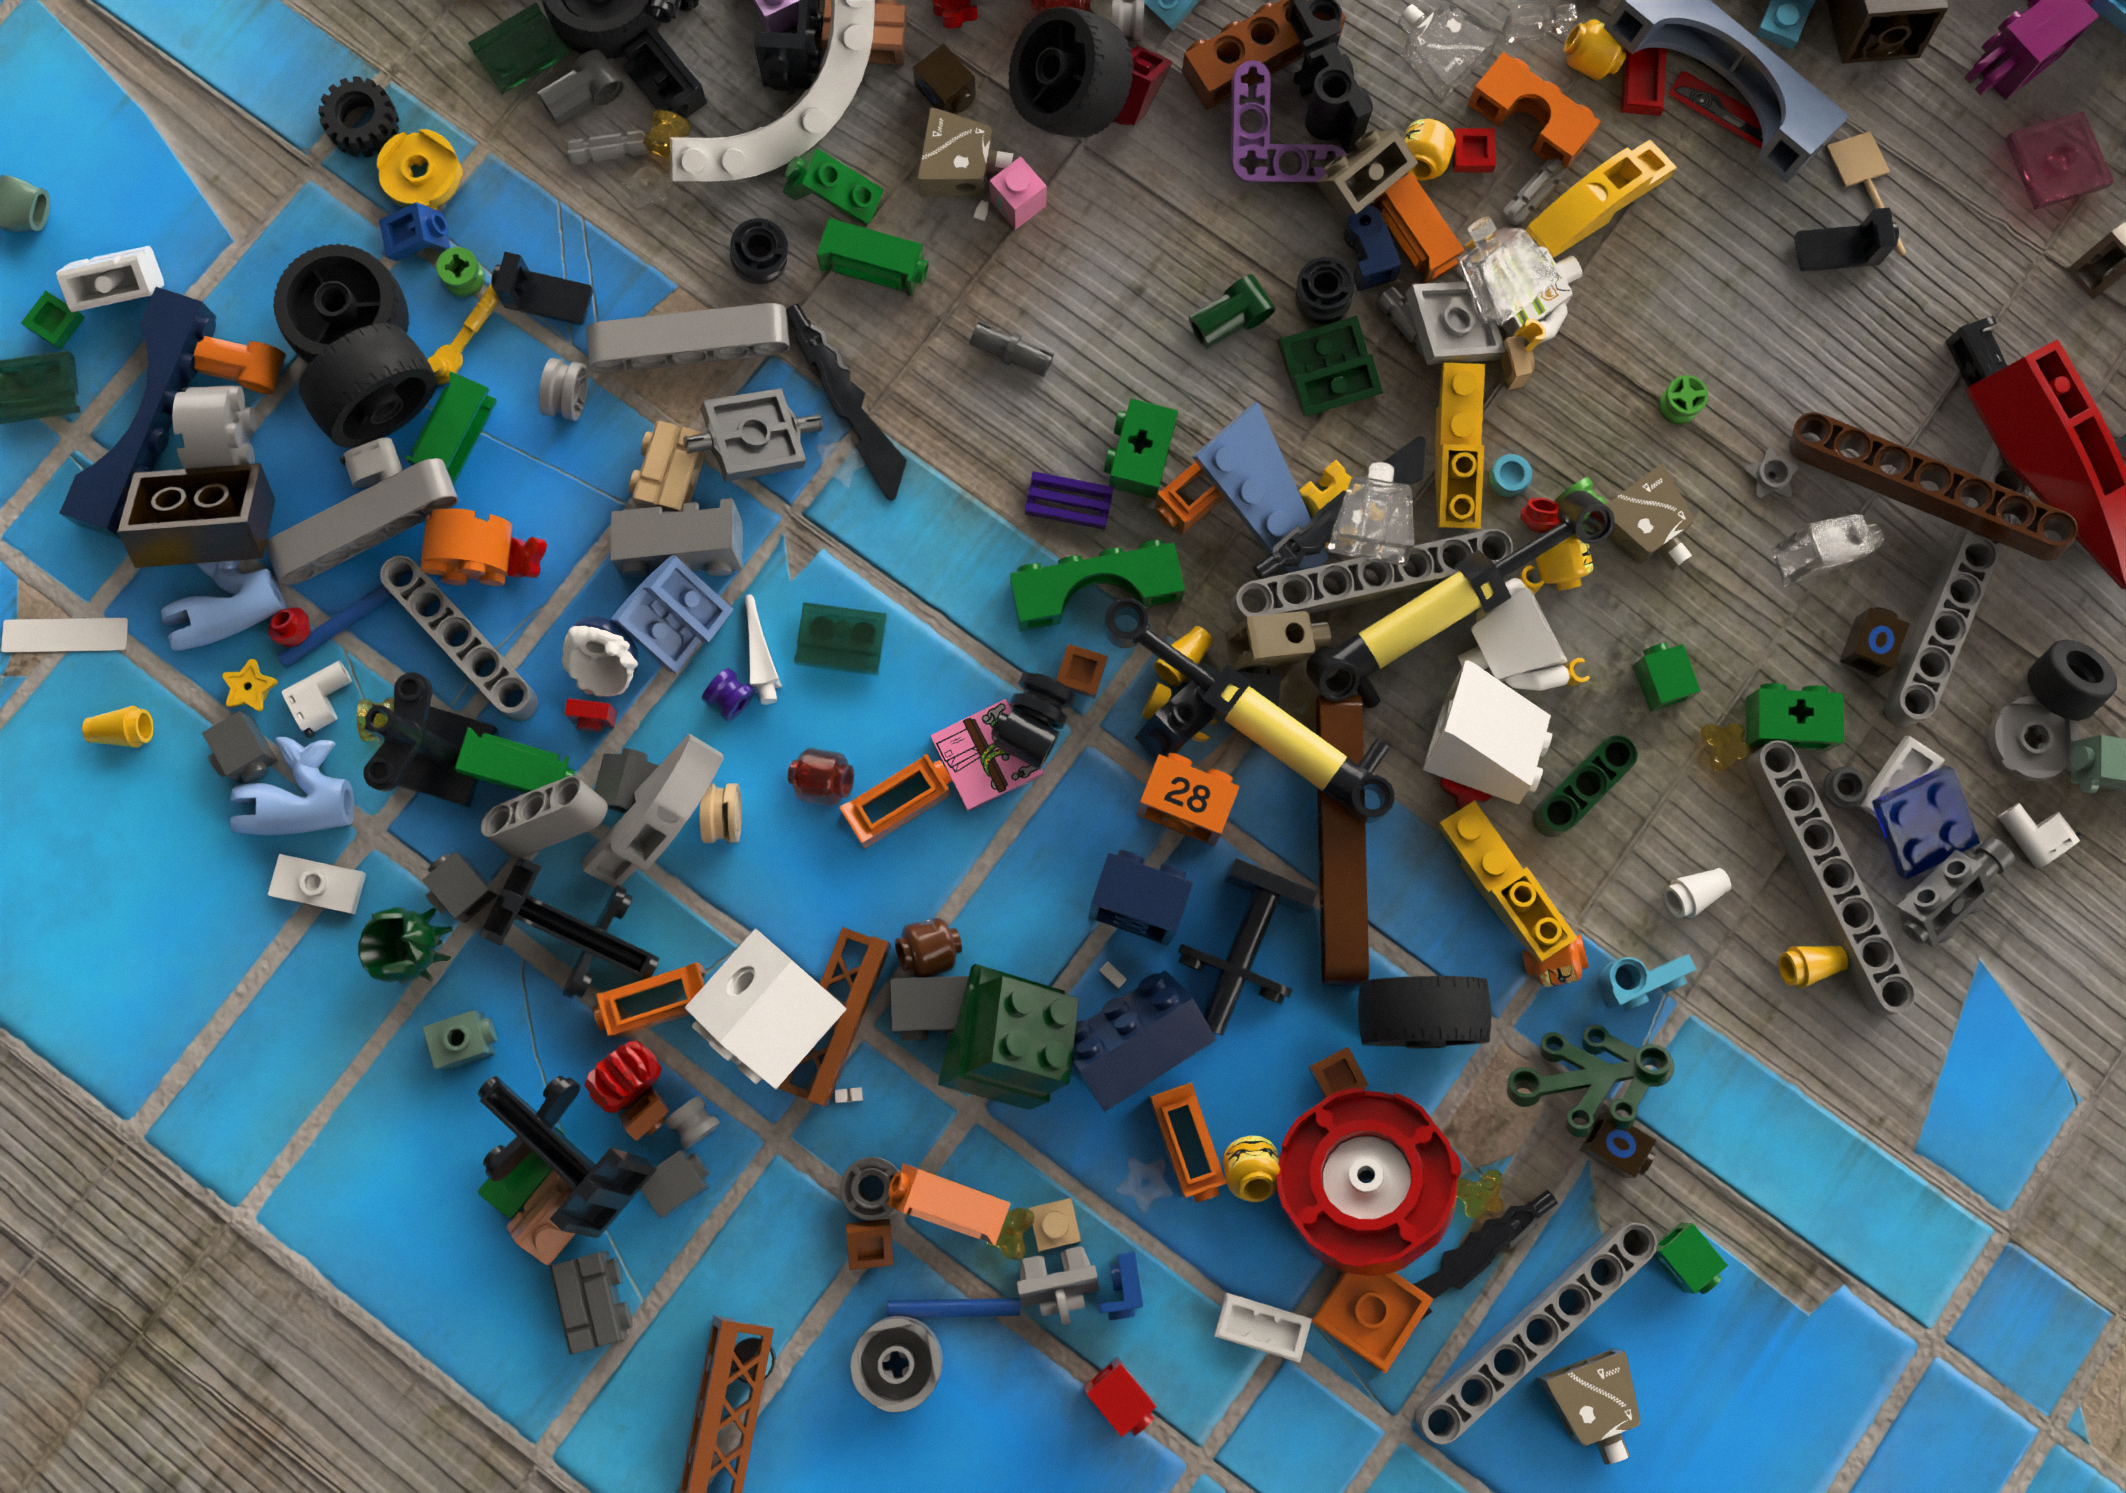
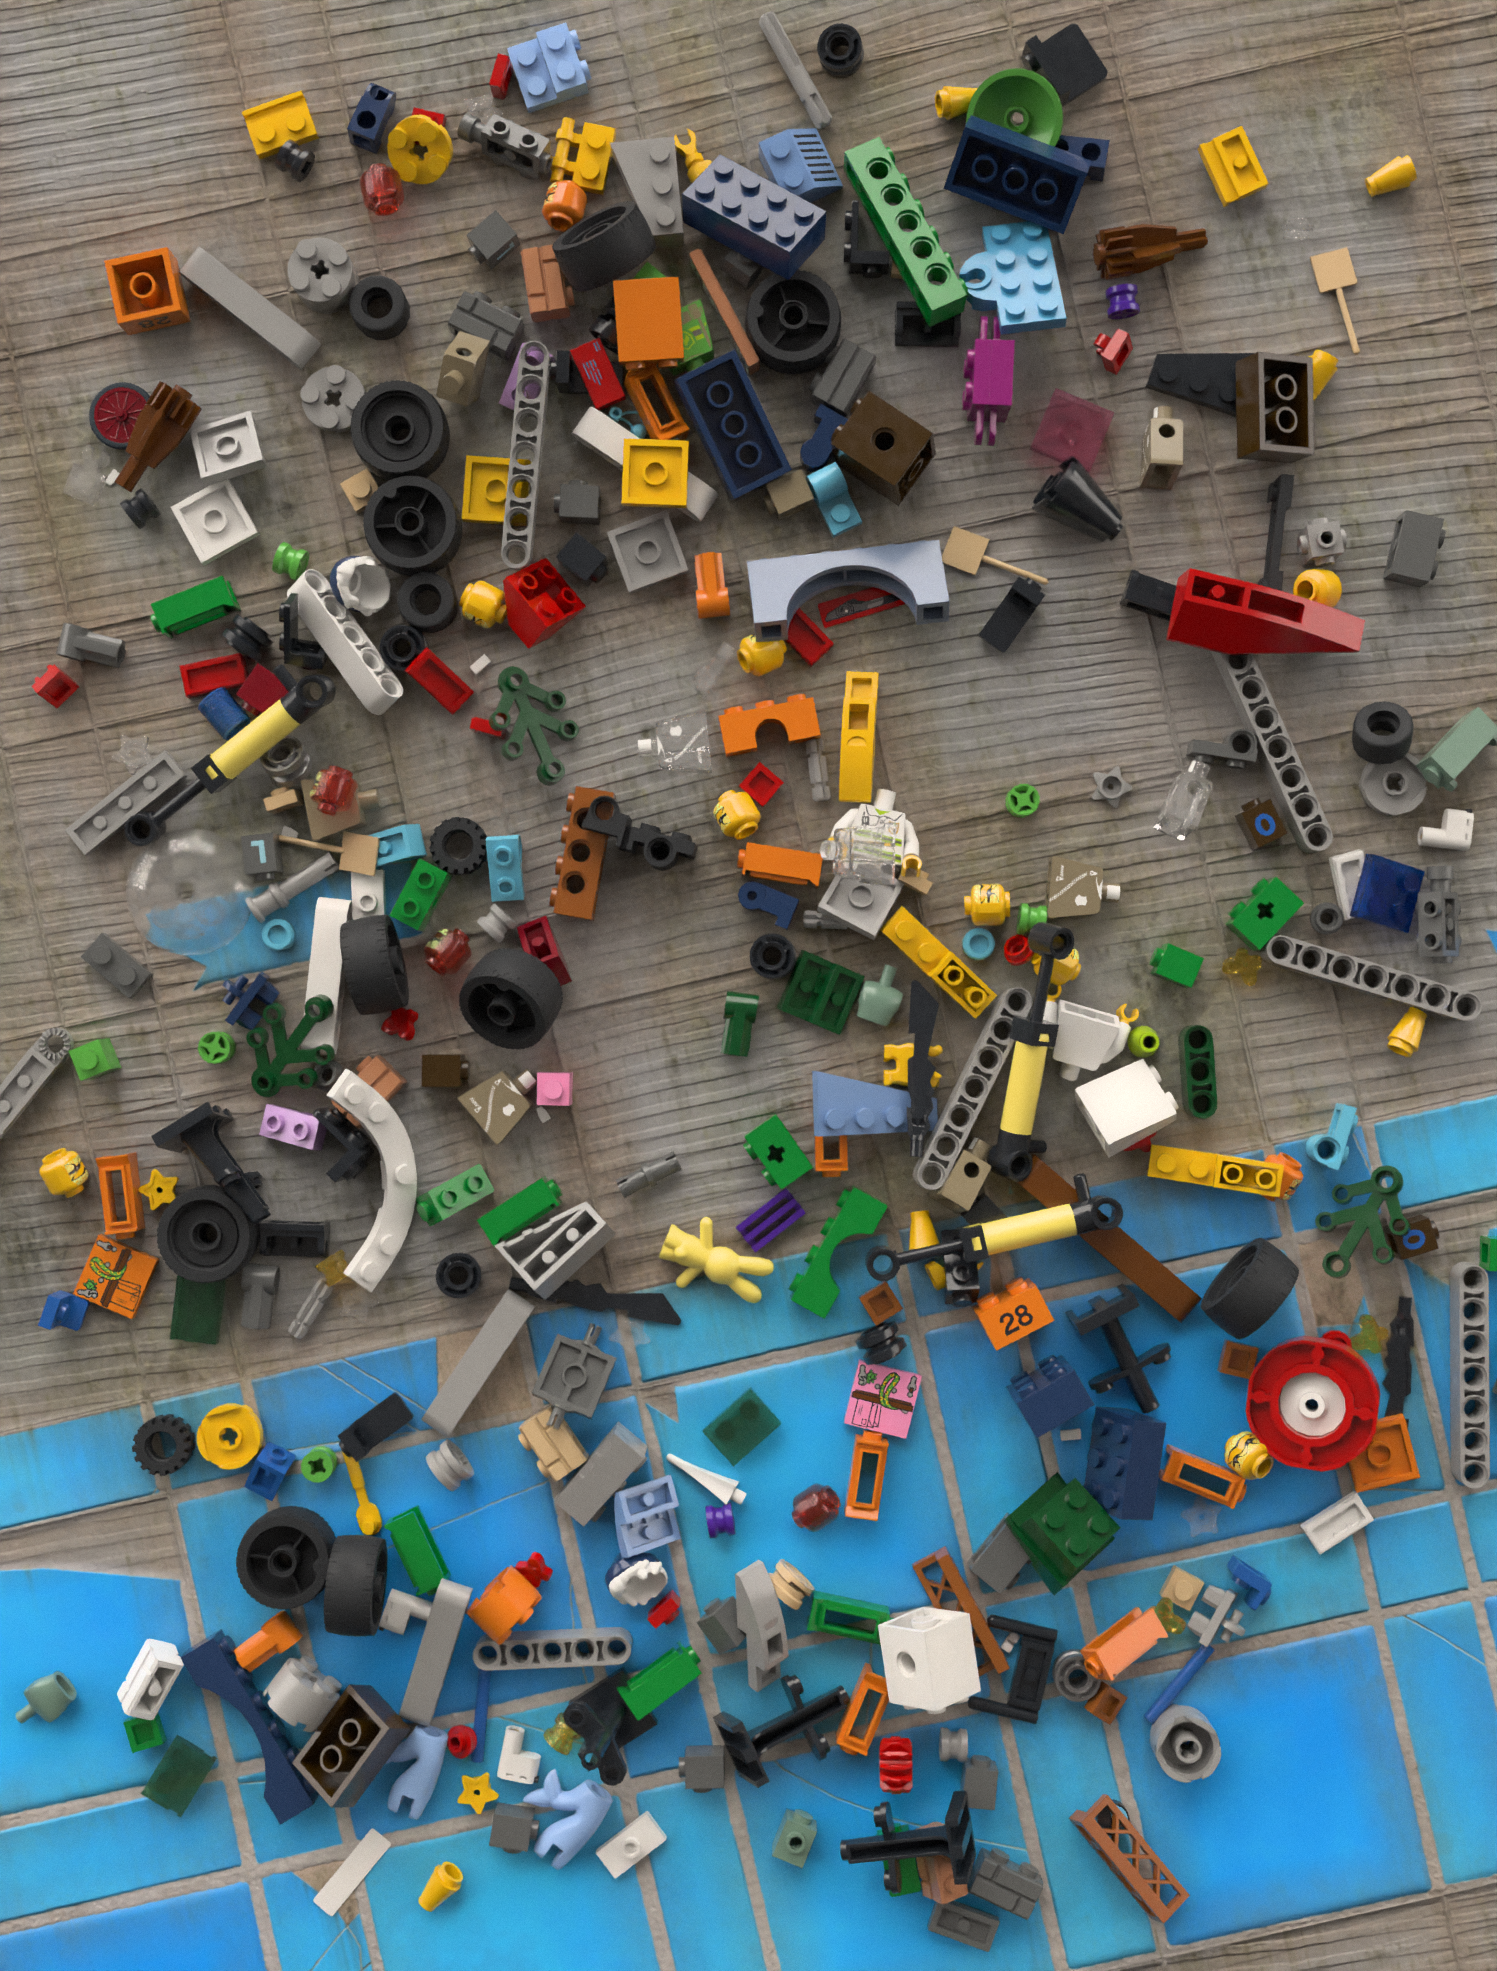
camera: 50 degrees left, 10 degrees up
dark green hair [358,907,453,984] -> none
light grey beam [481,776,608,858] -> none
dark orange plate [619,1086,670,1141] -> none
reddish brown head [895,918,962,978] -> none
black brick [991,709,1059,770] -> none
red brick [1084,1356,1157,1437] -> none
medium lavender beam [1230,60,1347,183] -> none
dark tan brick [1316,129,1418,215] -> none
clear torso [1327,462,1414,566] -> none
white cone [1663,868,1731,918] -> none
reddish brown beam [1789,412,2078,561] -> none
none -> light grey wedge [495,1201,616,1300]
none -> light yellow animal [659,1217,774,1303]
none -> green window [806,1590,894,1646]
none -> sand green piece [856,964,903,1027]
none -> dark grey plate [927,1901,1000,1952]
none -> yellow head [964,884,1010,926]
none -> black plate [968,1614,1058,1724]
none -> black cone [1032,455,1123,542]
none -> lime cone [1127,1026,1159,1058]
none -> dark grey plate [1186,729,1258,769]

